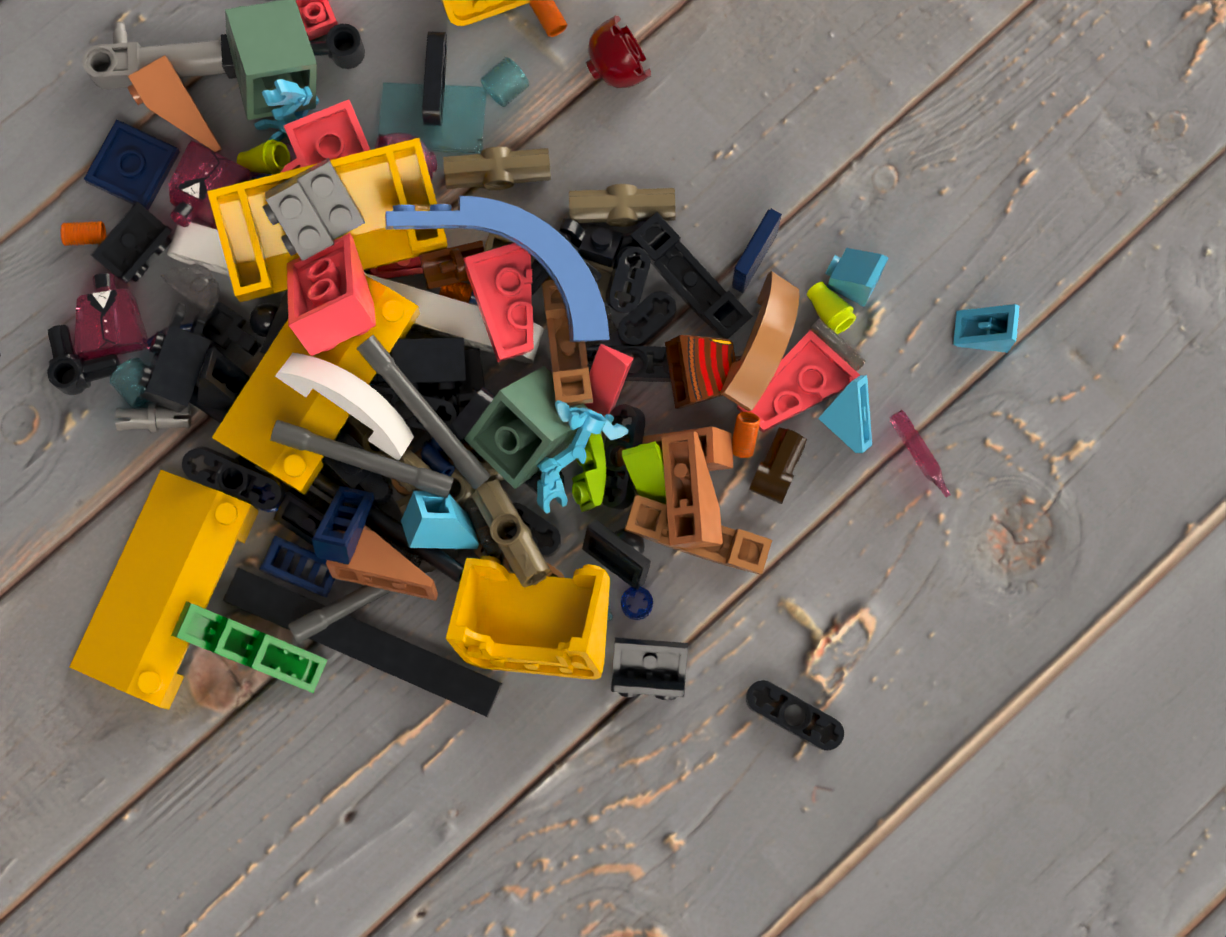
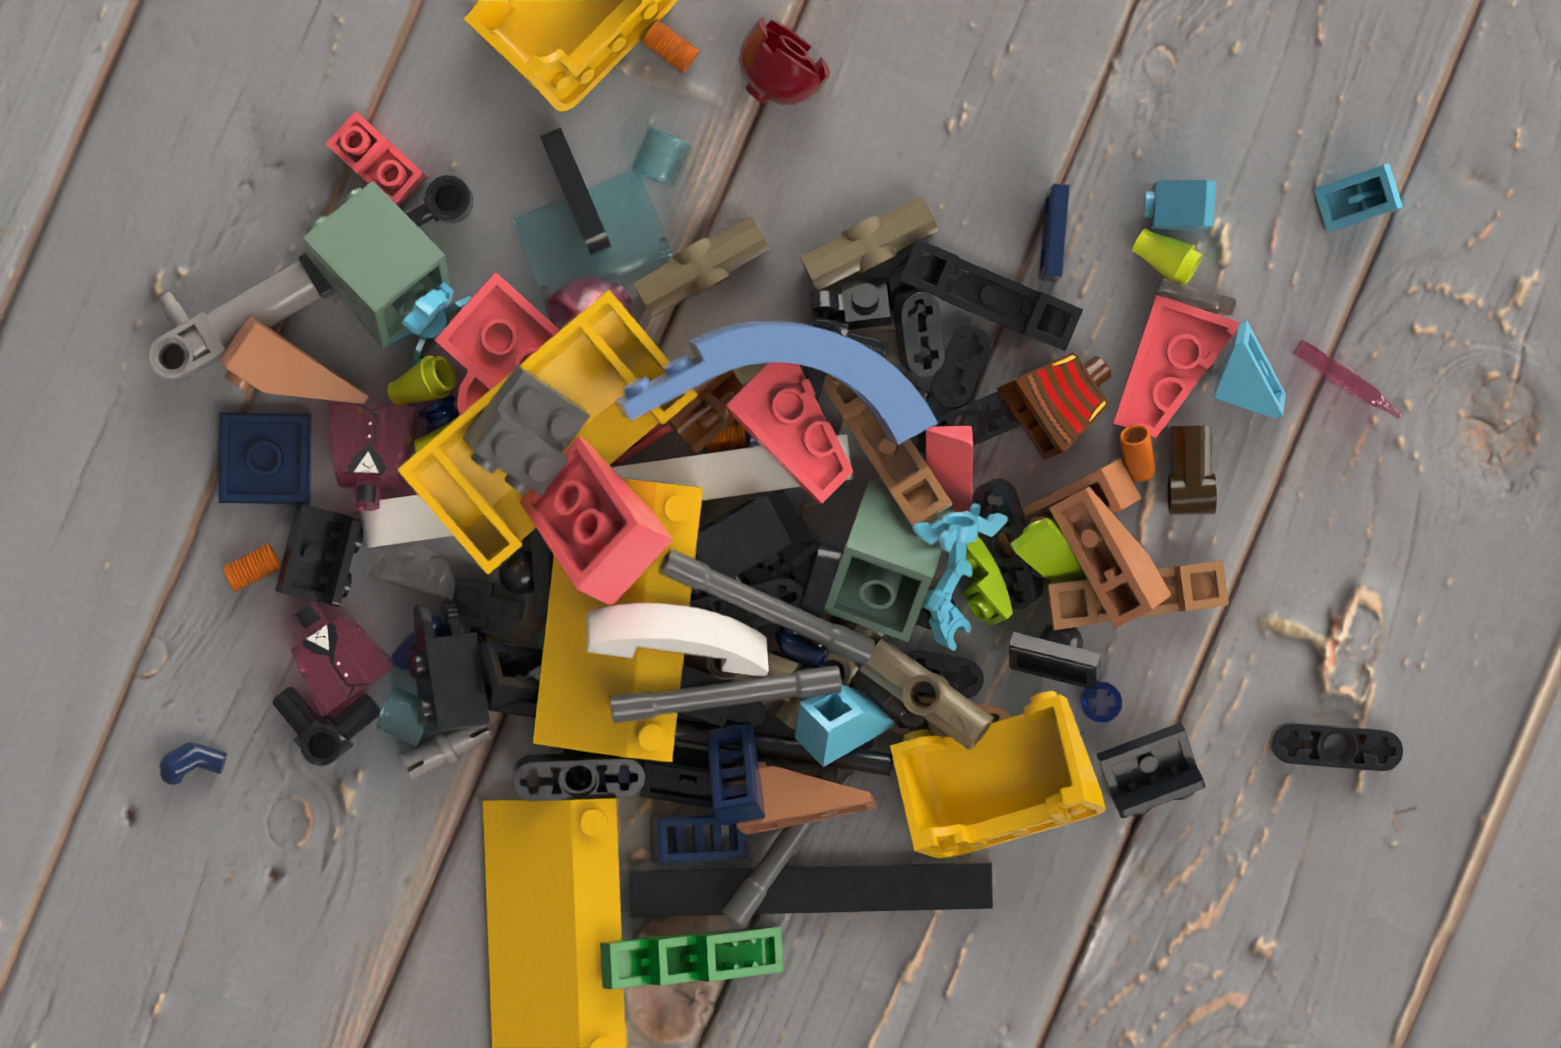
camera: 25 degrees left, 10 degrees up
medium nougat slope [720,271,799,411] -> none

